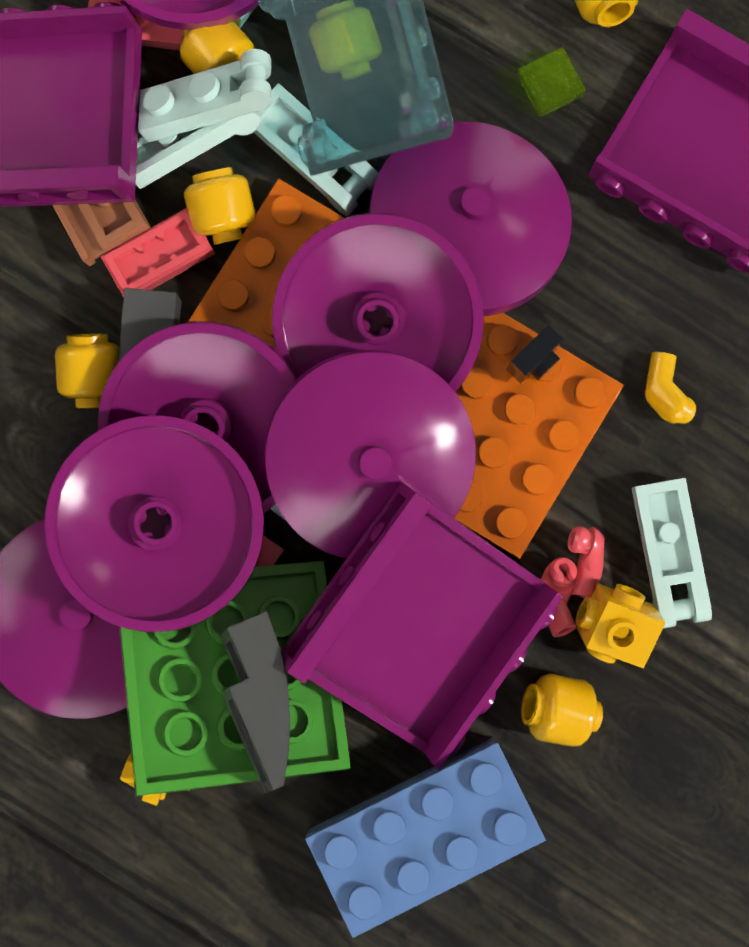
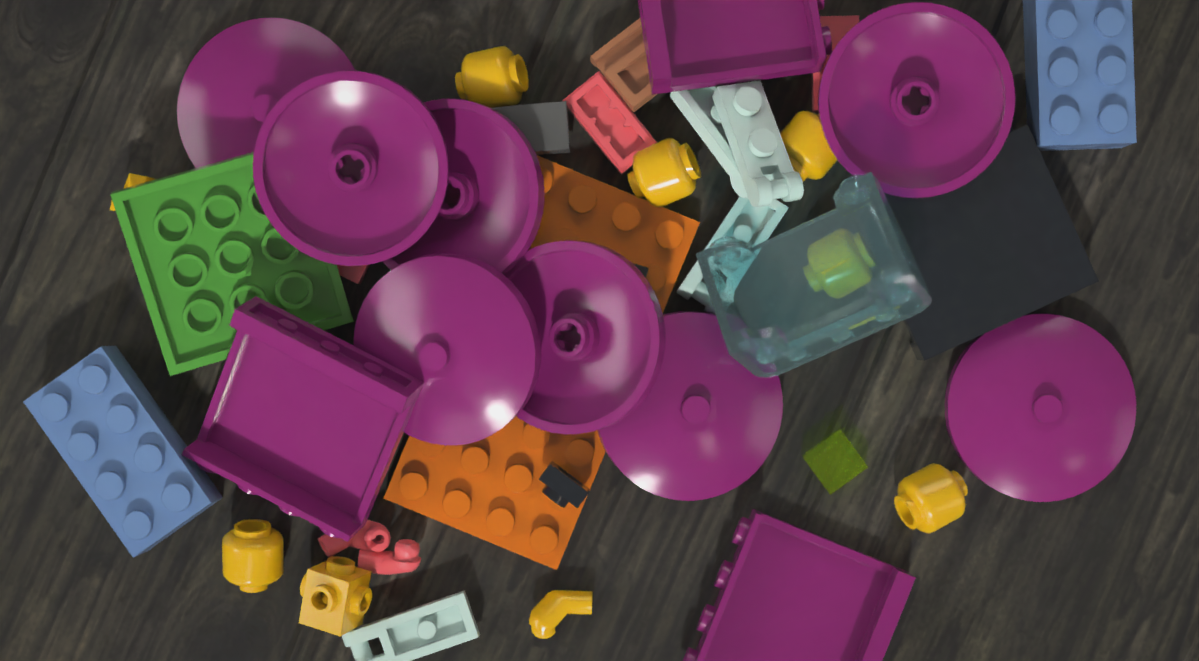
camera: 80 degrees right, 5 degrees up
dark grey slope [220,611,290,793] -> none

